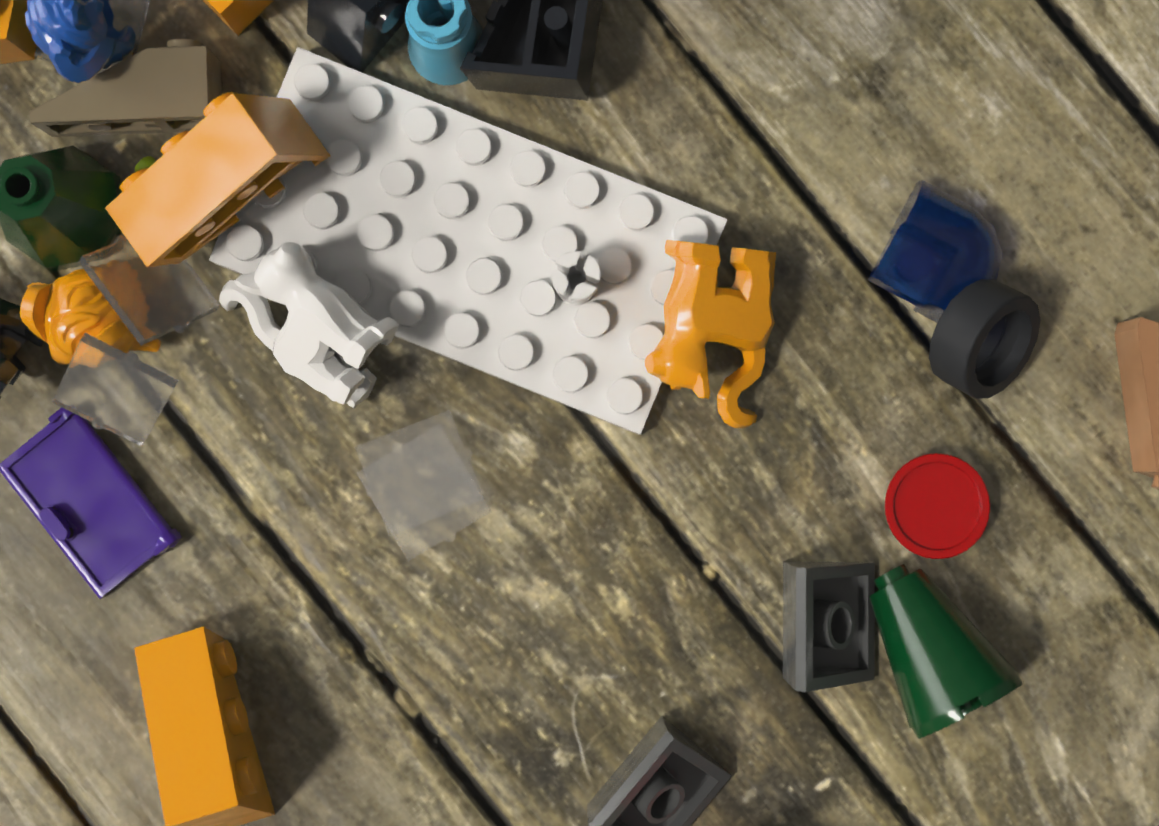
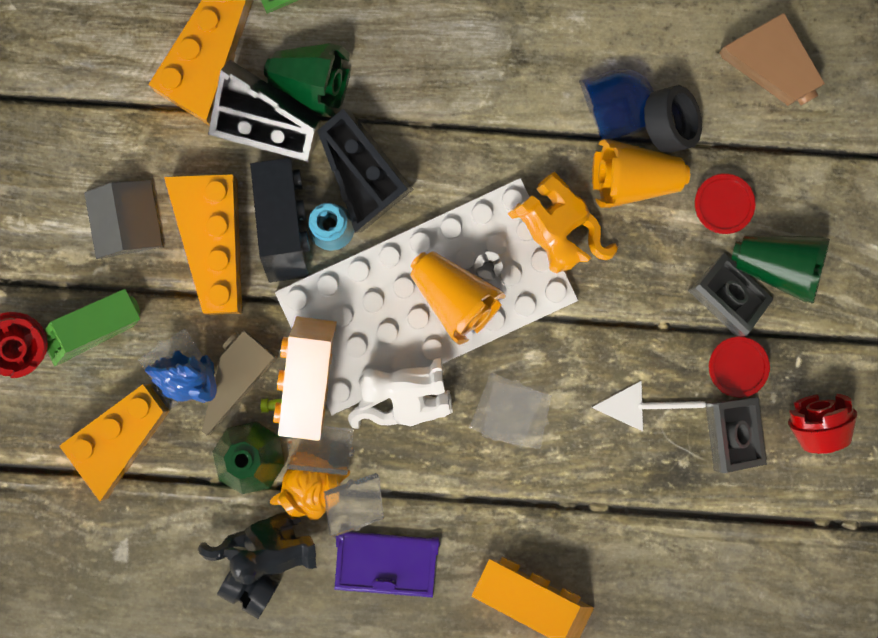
camera: 45 degrees left, 0 degrees up
none -> light orange cone [410,251,506,345]
none -> white piece [591,381,706,431]
none -> light orange cone [592,139,690,208]
none -> red piece [709,336,770,398]

